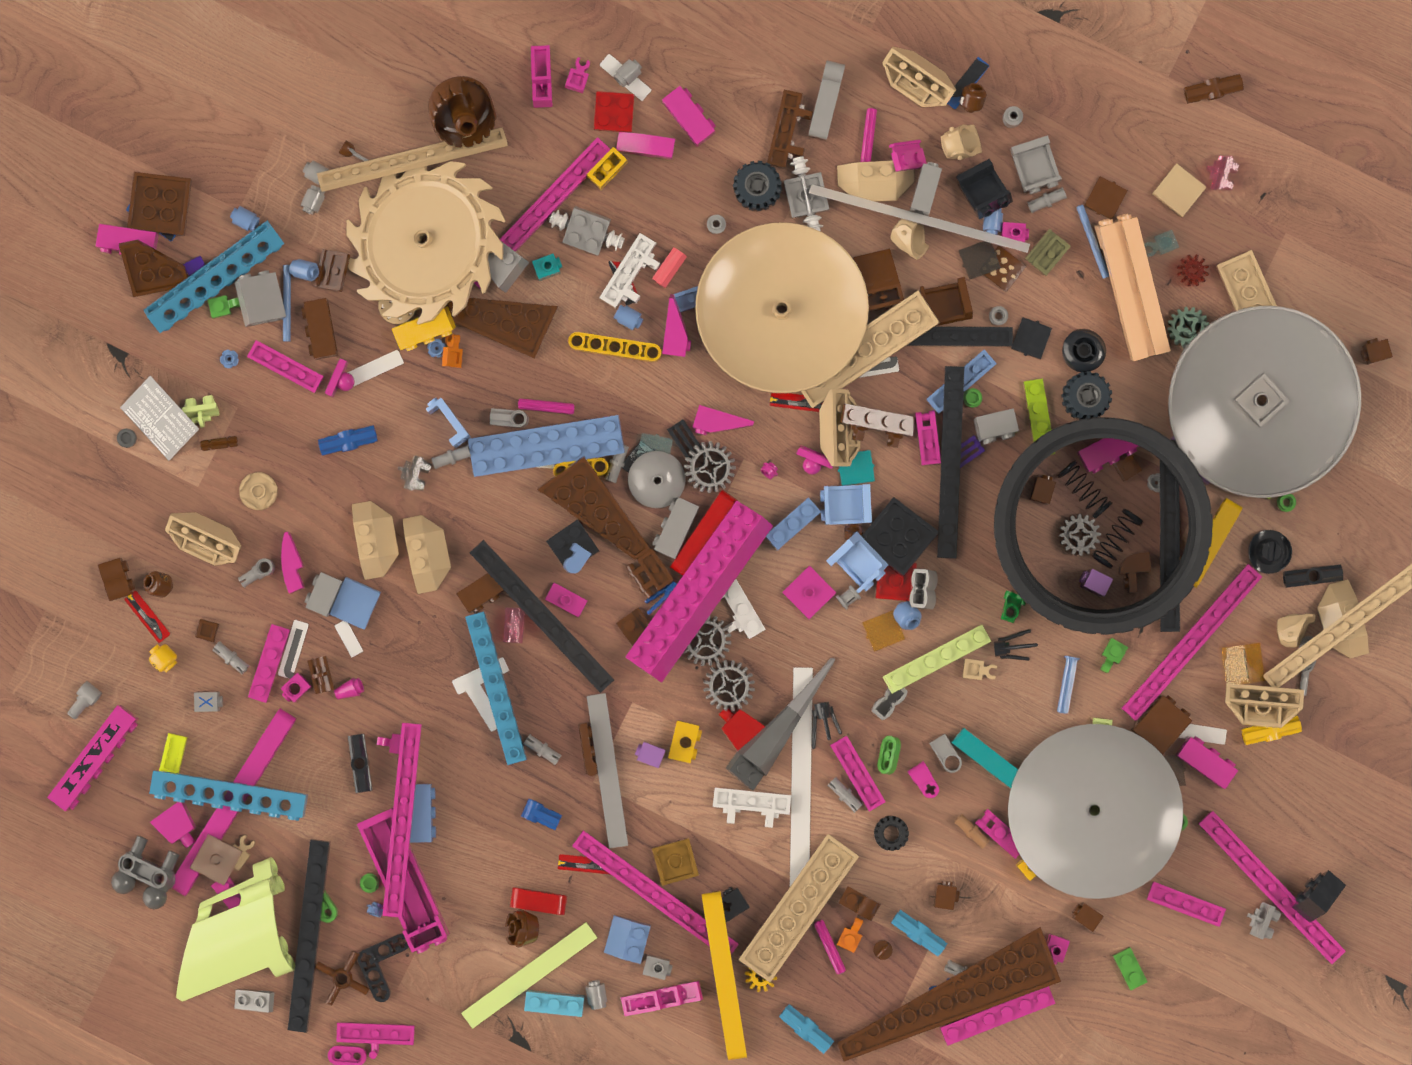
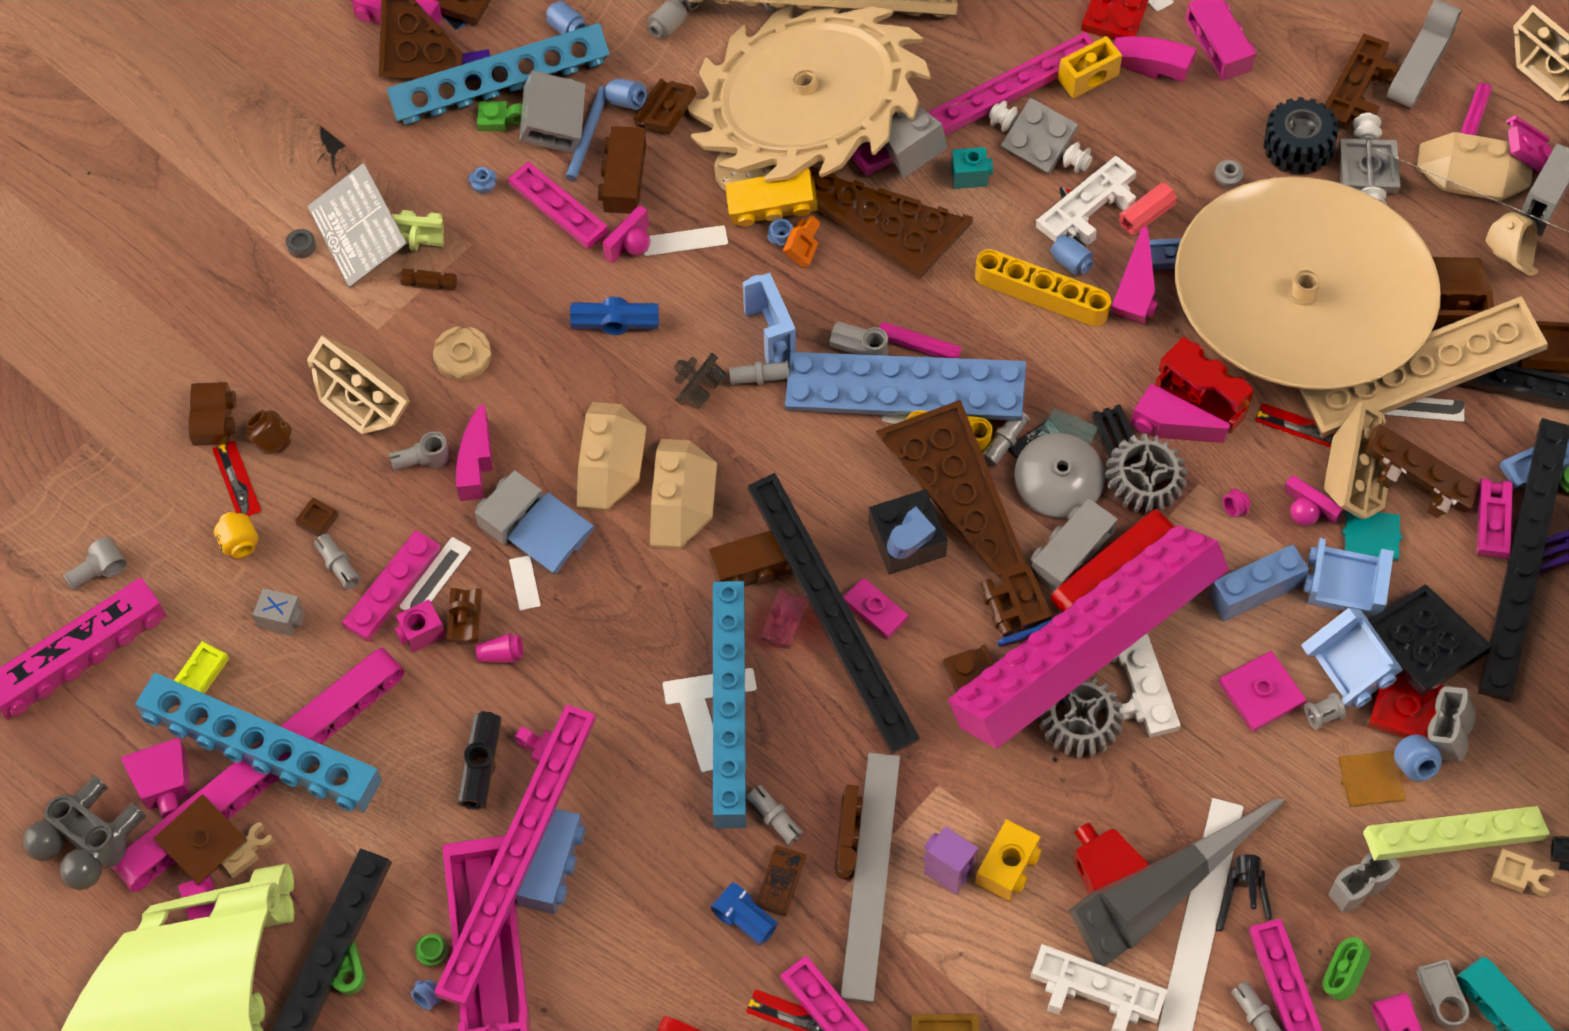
camera: 15 degrees right, 25 degrees down
light grey gear [703,660,755,712] -> none
none -> reddish brown tile [755,845,806,916]
none -> red piece [1155,336,1254,434]

